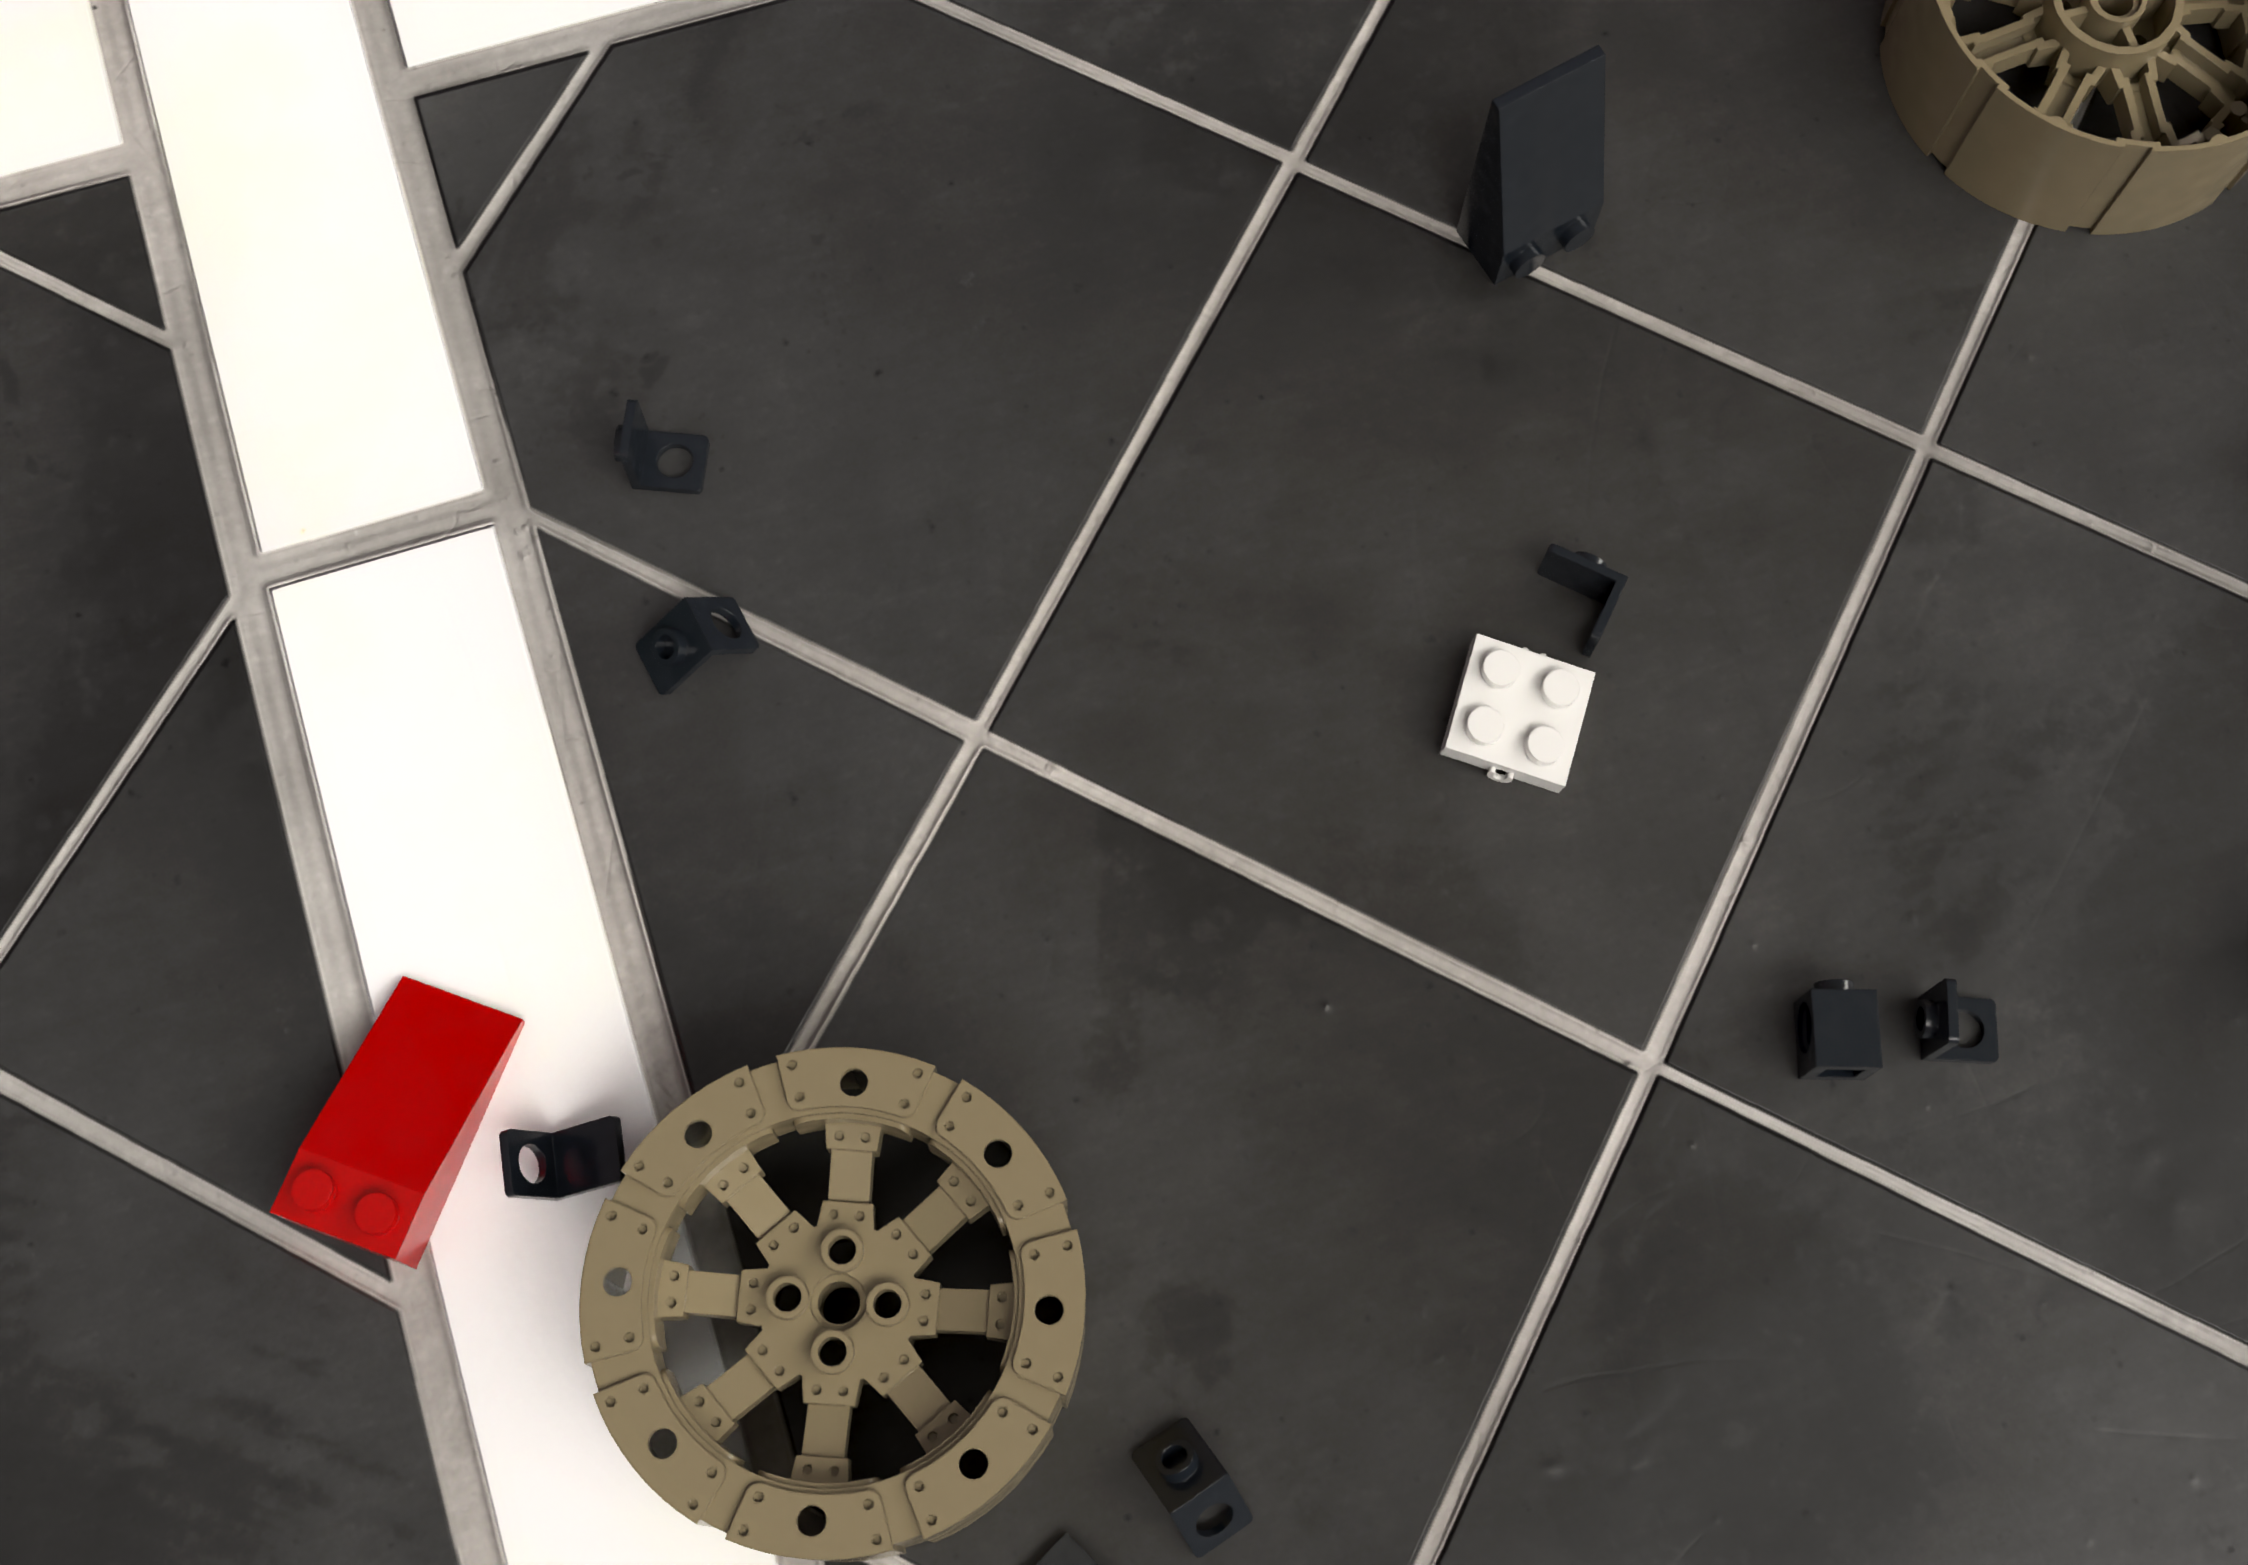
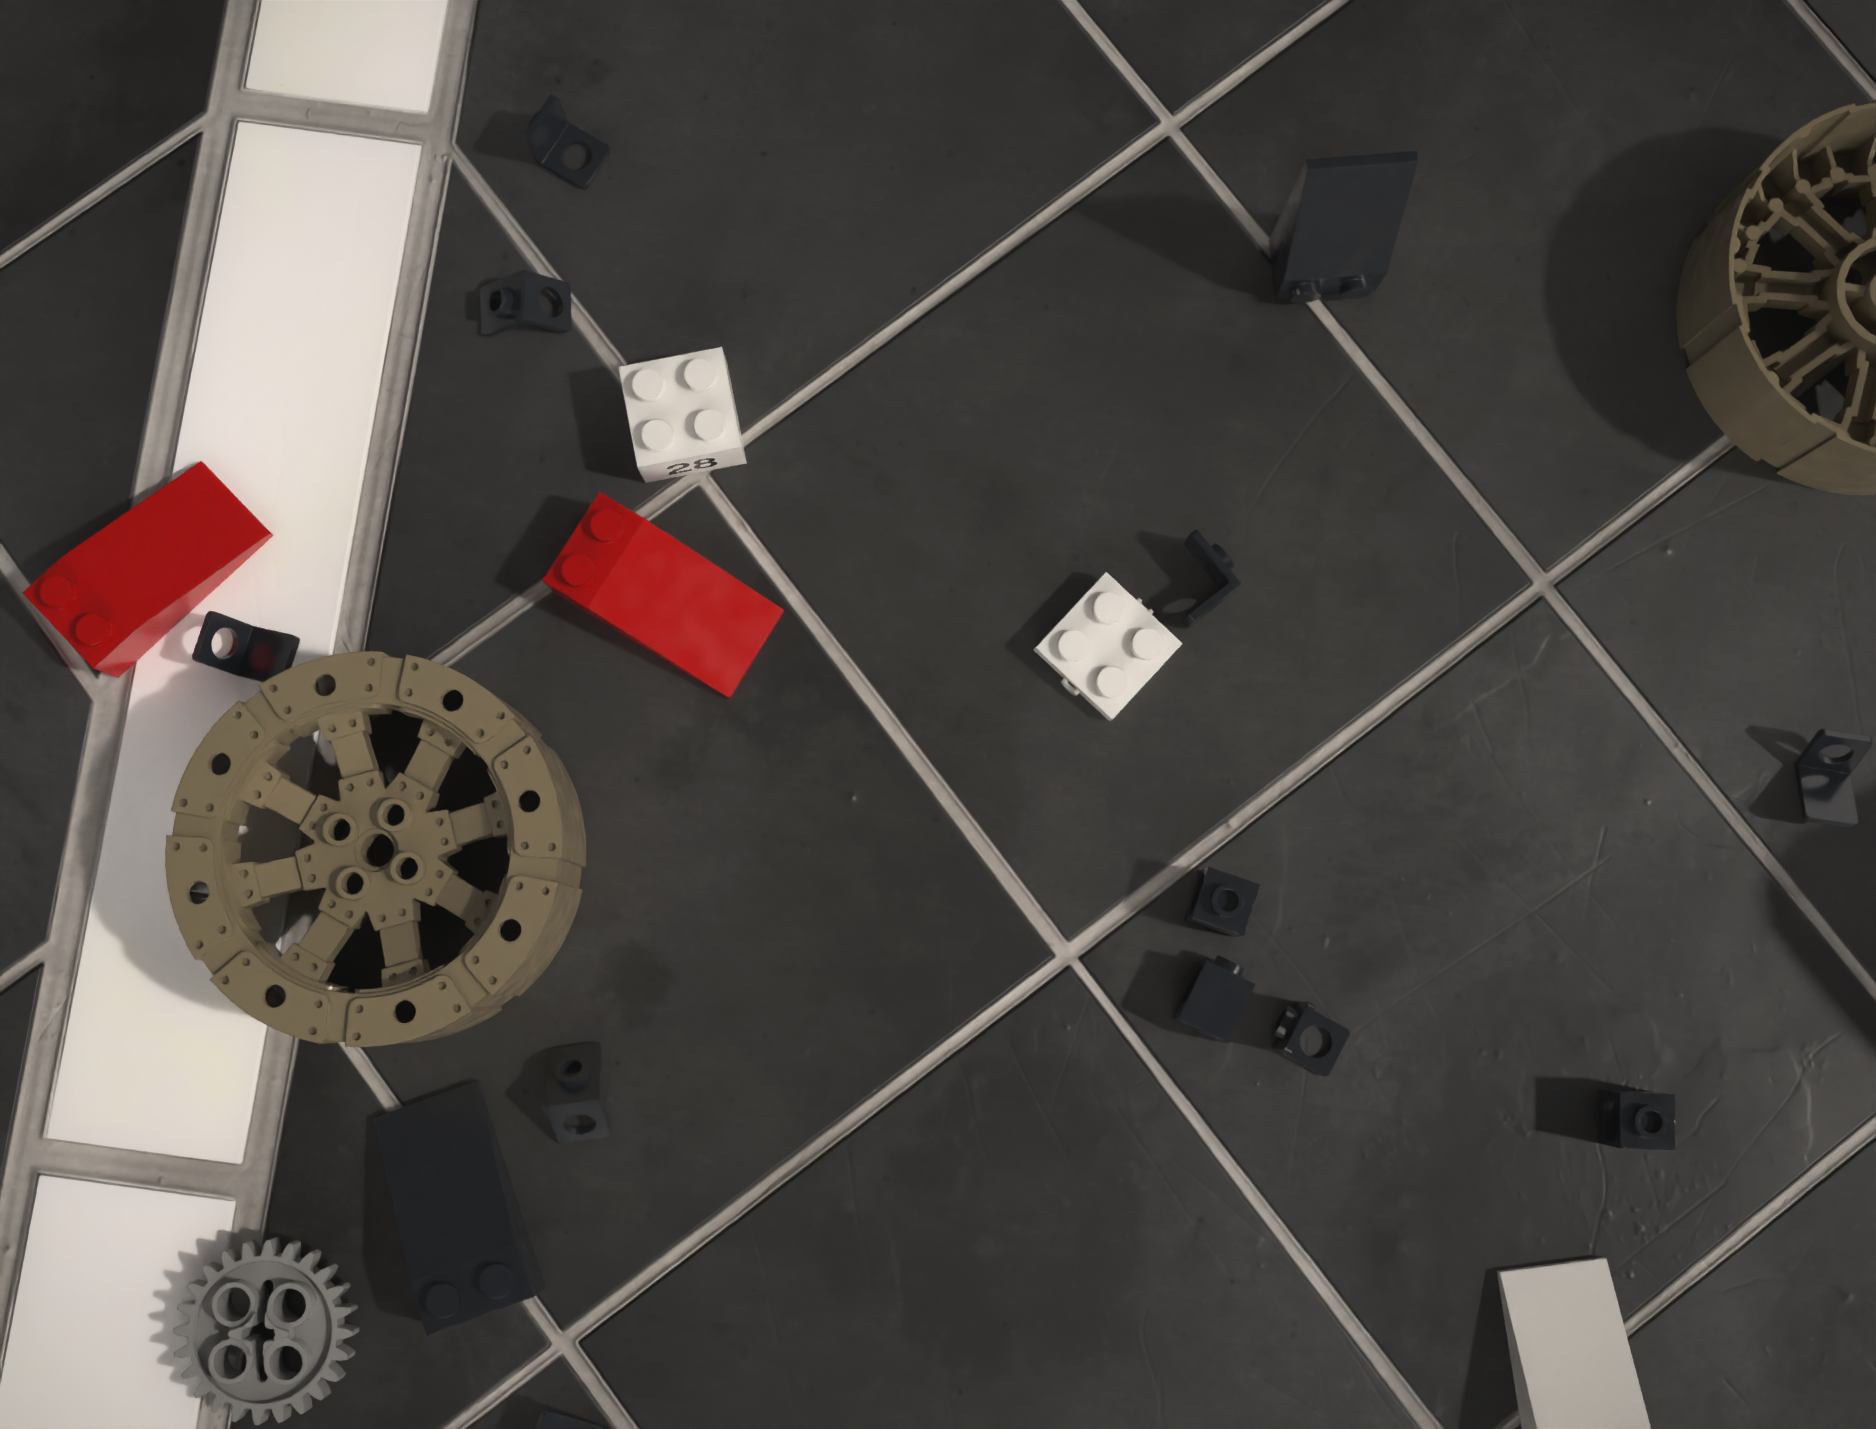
camera: 25 degrees right, 10 degrees up
none -> red slope [542,492,784,699]
none -> white brick [619,347,747,483]
none -> black brick [1184,867,1260,937]

